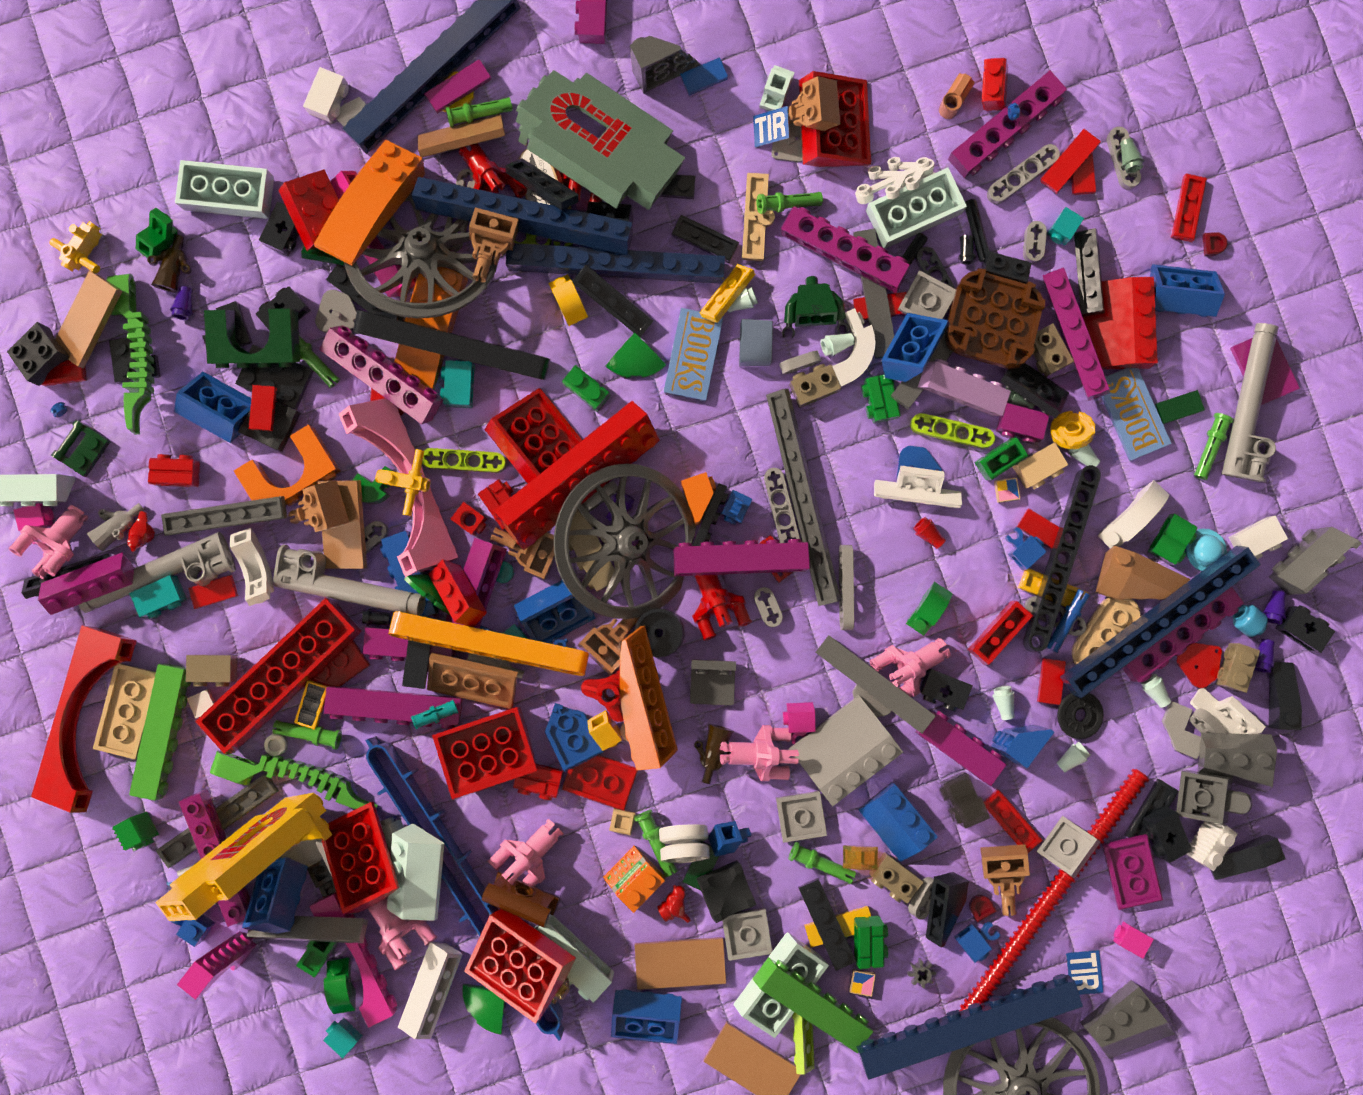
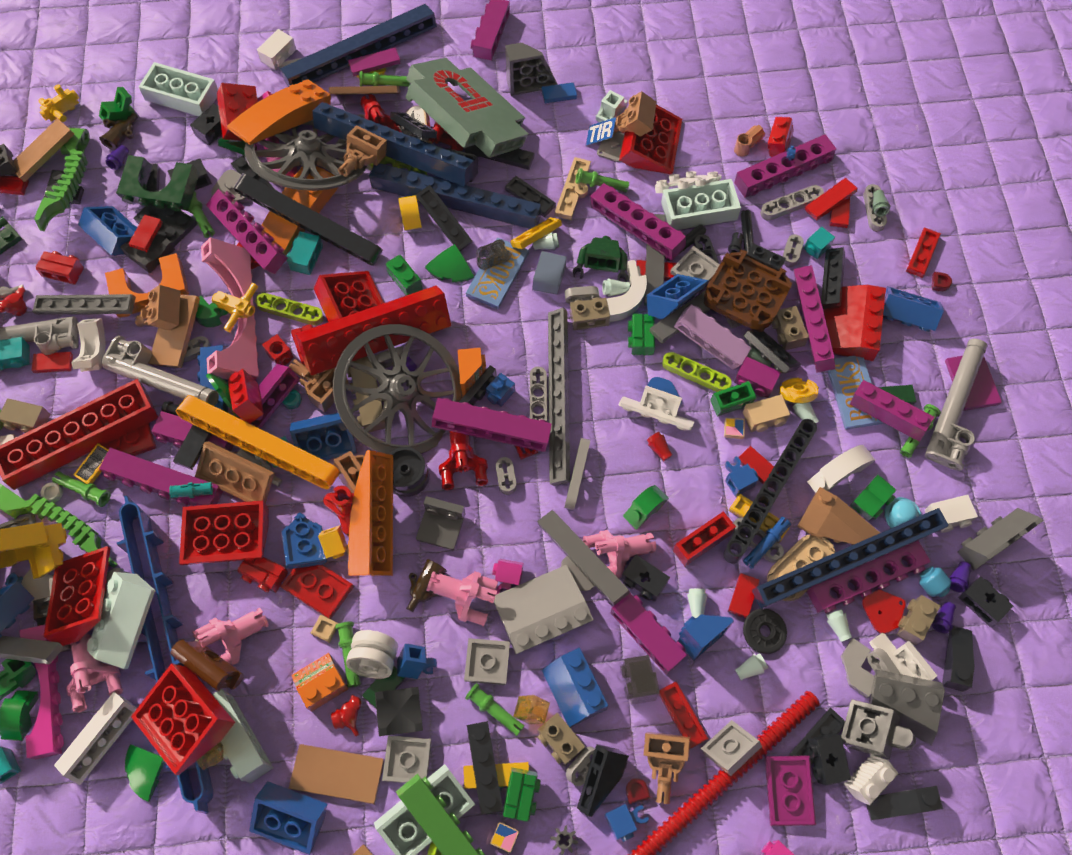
camera: 10 degrees right, 20 degrees down
none -> clear smoke piece [476,239,512,270]
none -> magenta brick [850,380,934,442]

